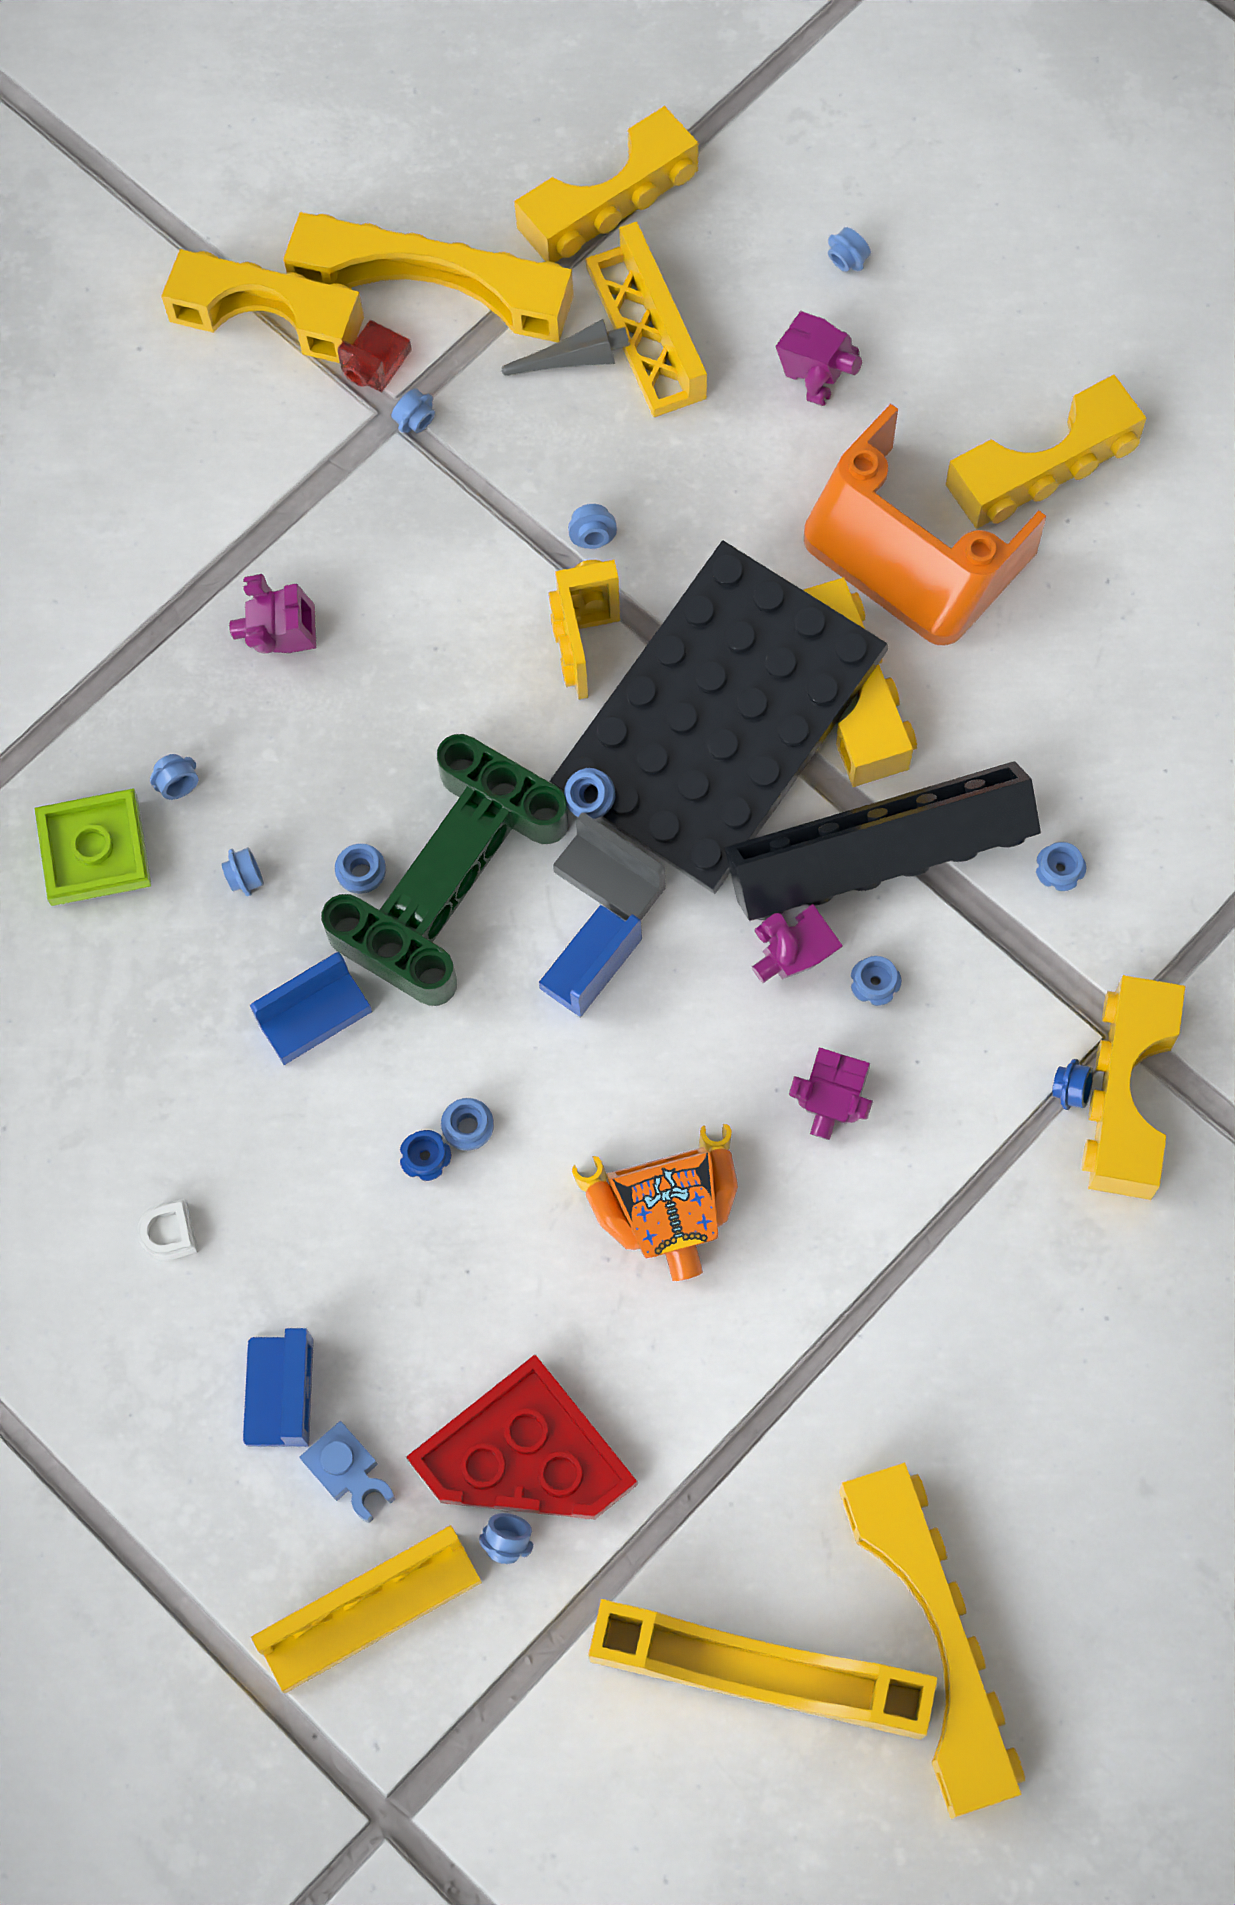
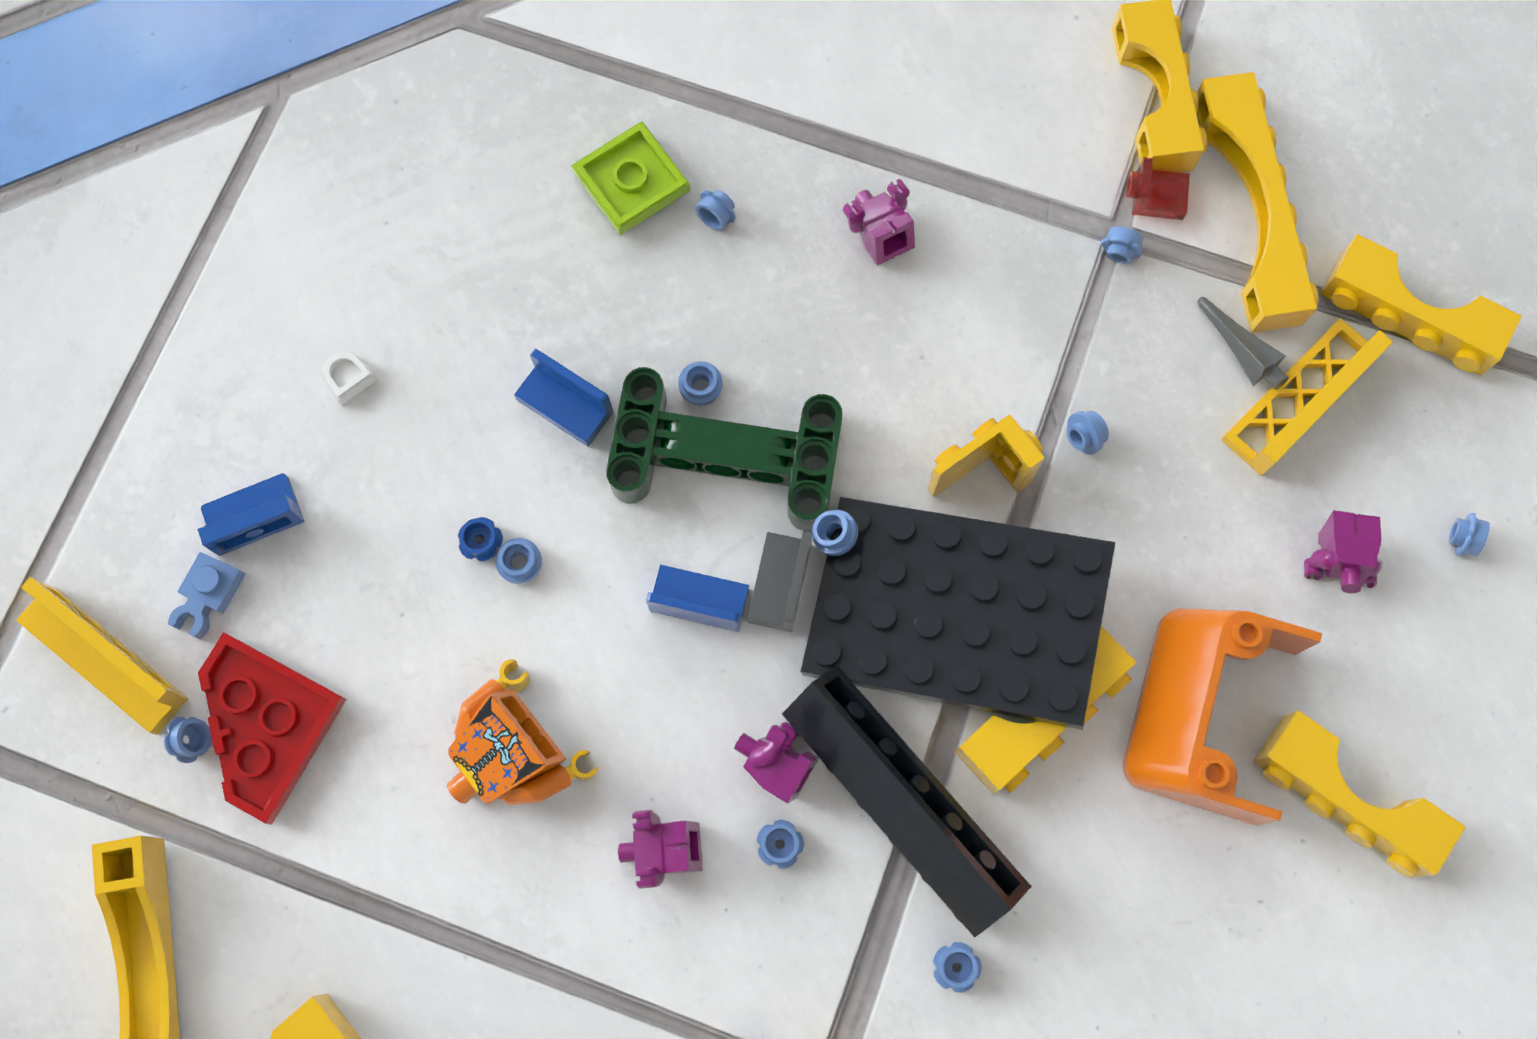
camera: 65 degrees right, 5 degrees up
medium blue plate [222,847,264,896] -> none

